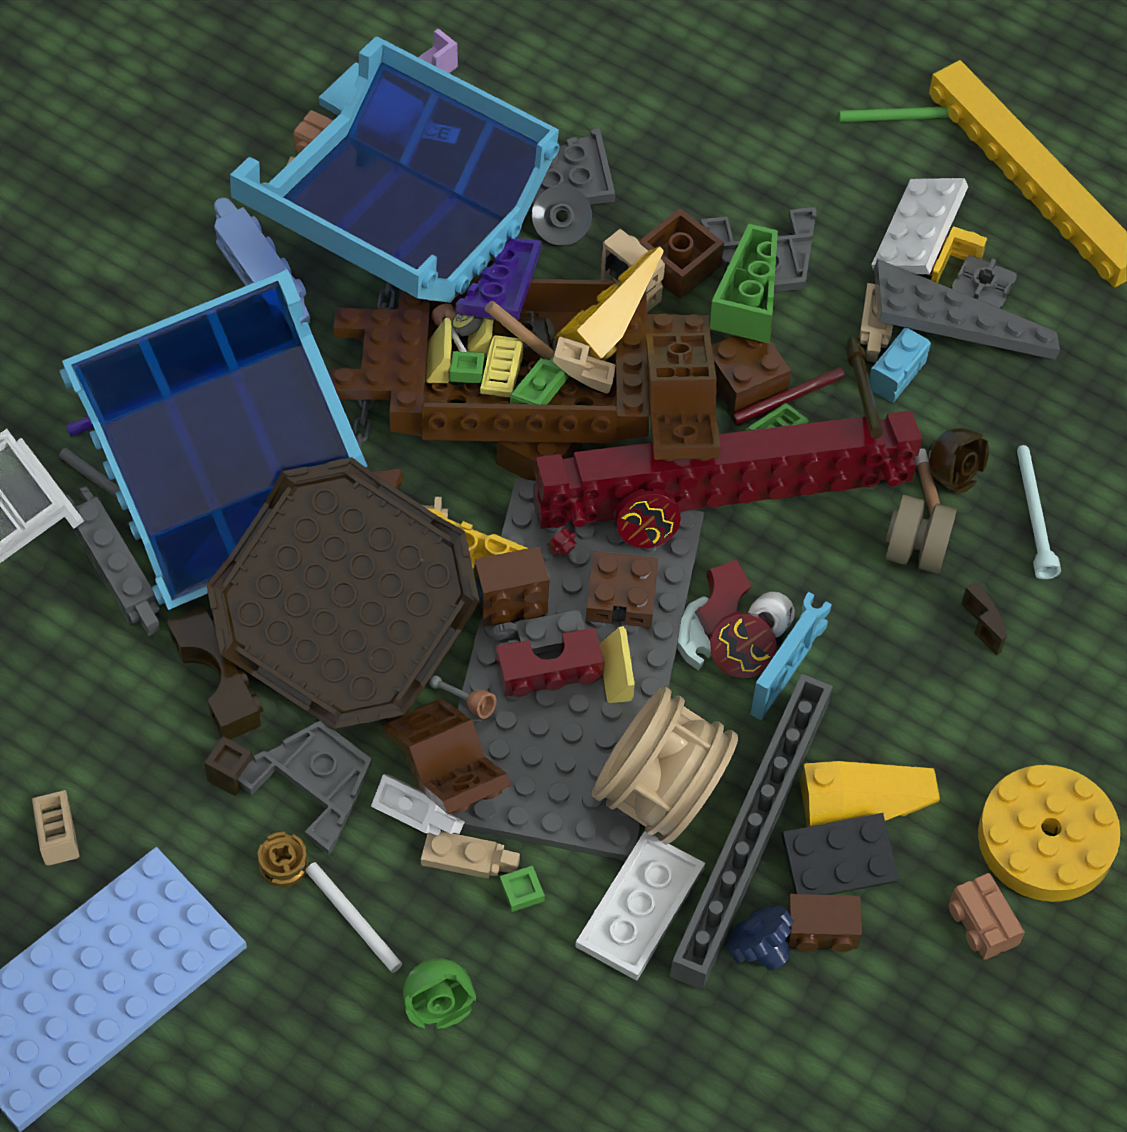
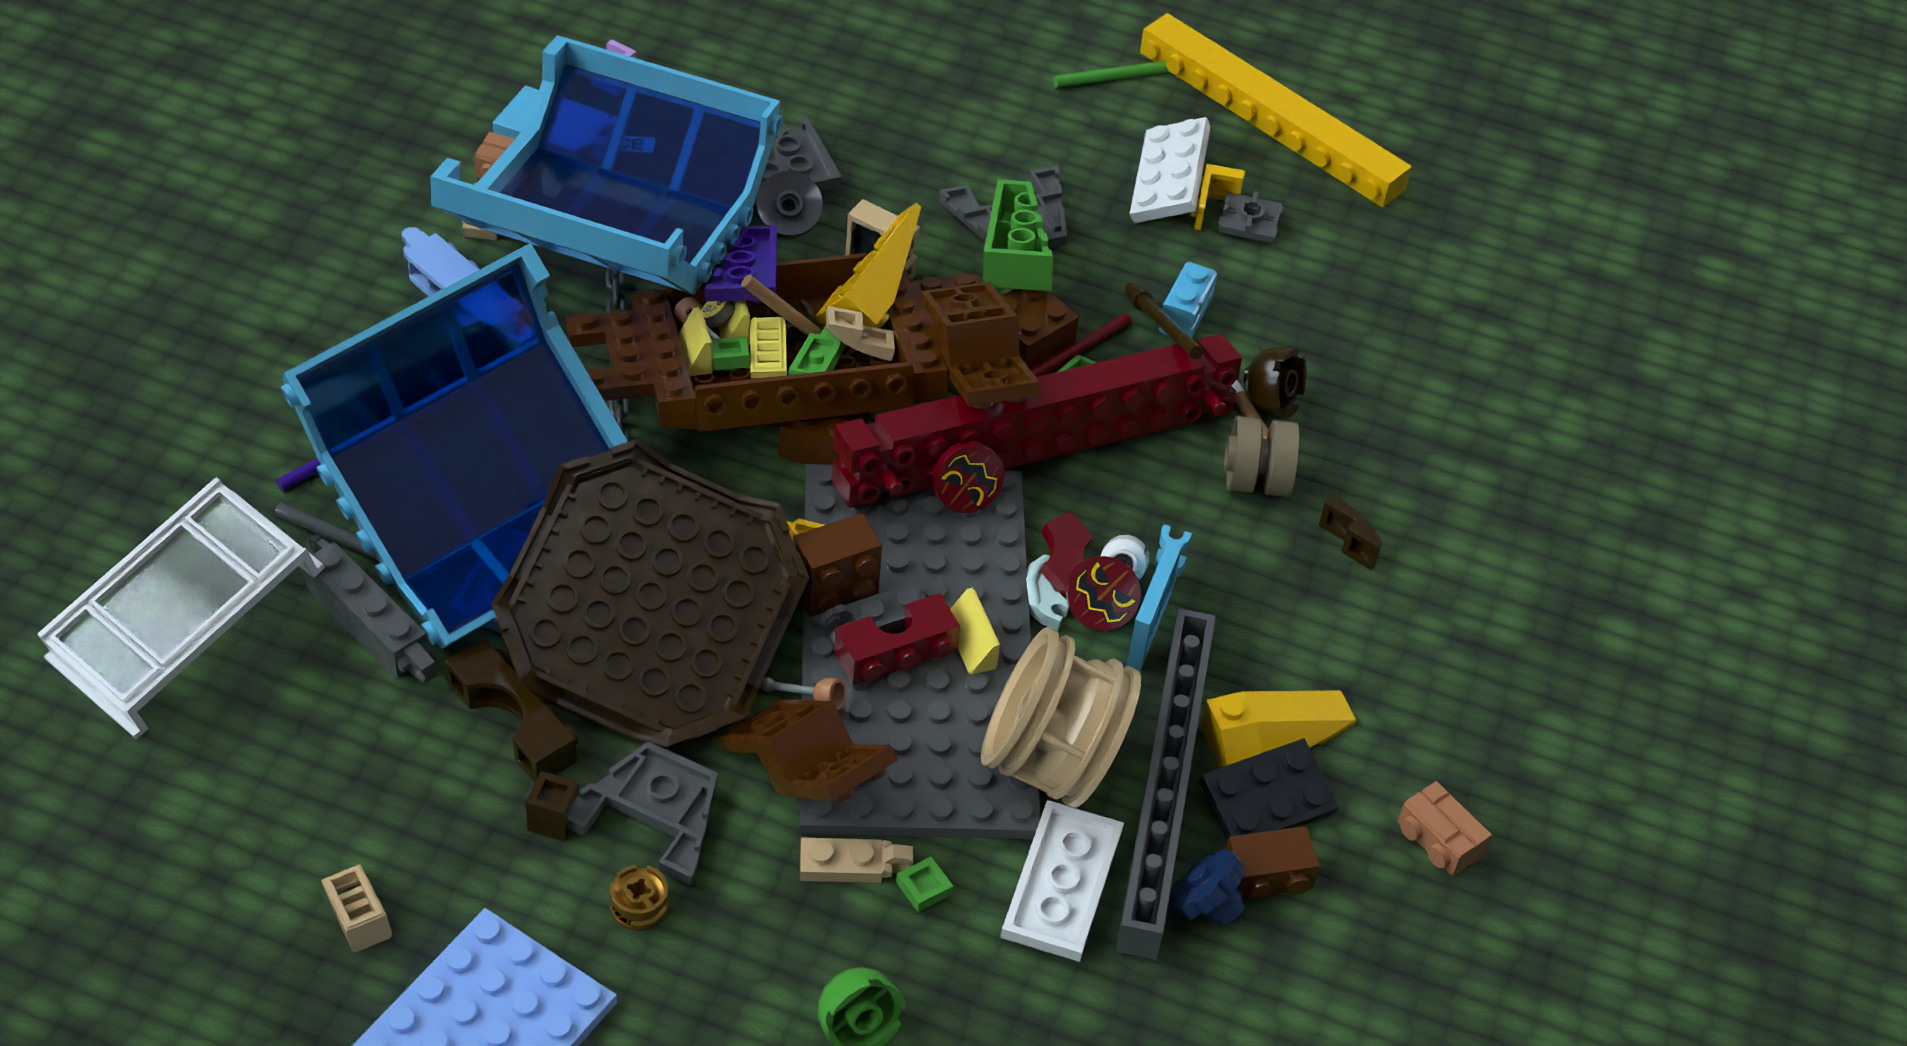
camera: 15 degrees left, 10 degrees down
white bar [305,862,402,973] -> none
white hinge [371,774,465,835] -> none
dark red plate [547,527,577,557] -> none
reddish brown piece [585,551,659,628] -> none
reddish brown brick [639,208,724,299] -> none
tan hinge [859,283,893,363] -> none
dark grey wing [874,259,1060,360] -> none
yellow piece [978,765,1120,902] -> none
light aqua piece [1017,445,1061,579] -> none

